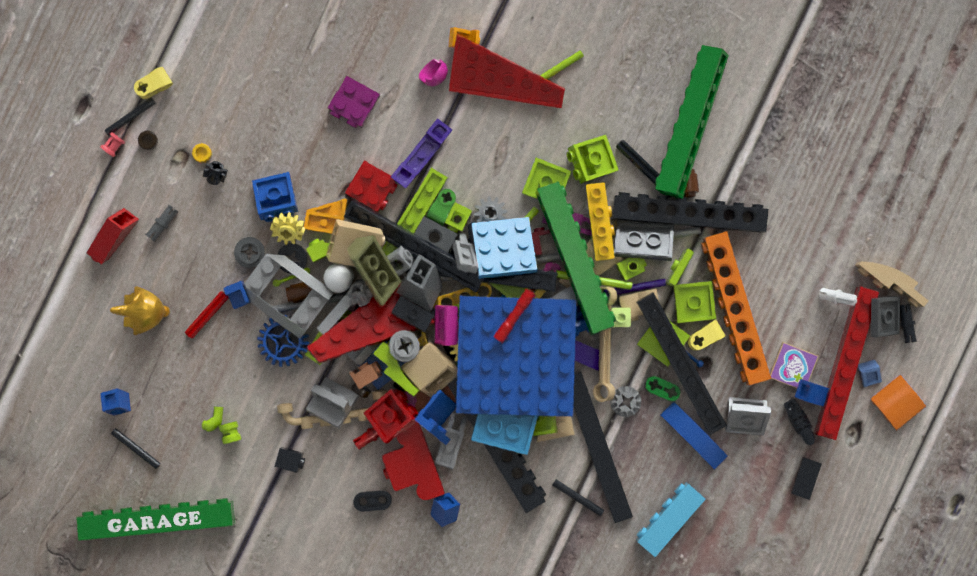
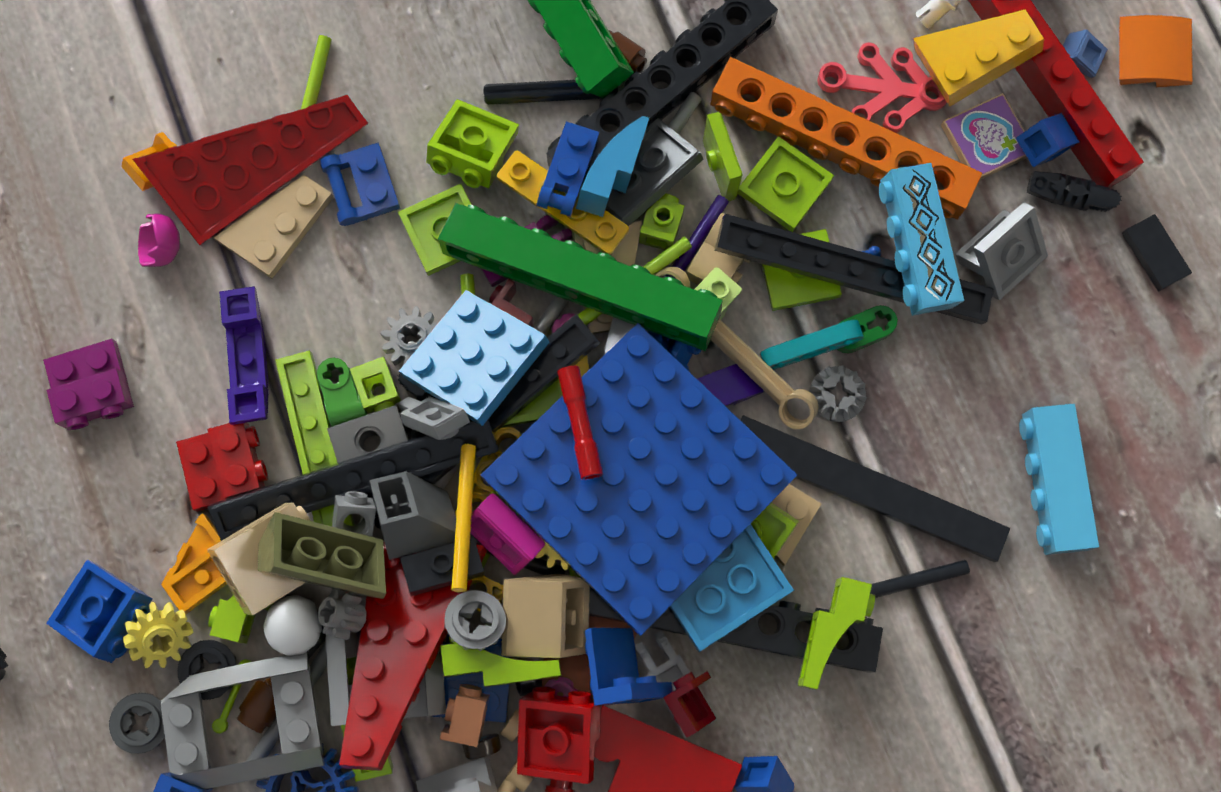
camera: 45 degrees left, 10 degrees down
blue slope [660,401,728,470] -> none
light yellow piece [687,320,726,351] -> none
none -> tan wing [213,174,334,279]
none -> blue plate [320,142,401,226]
none -> yellow bar [451,444,476,592]
none -> blue plate [536,121,599,217]
none -> dark azure slope [576,116,649,217]
none -> dark red bracket [663,671,717,738]
none -> teal beam [760,320,864,370]
none -> lime slope [798,577,875,690]
none -> coral plant [817,42,947,133]
none -> medium azure brick [879,163,964,316]
none -> yellow wedge [913,9,1044,107]

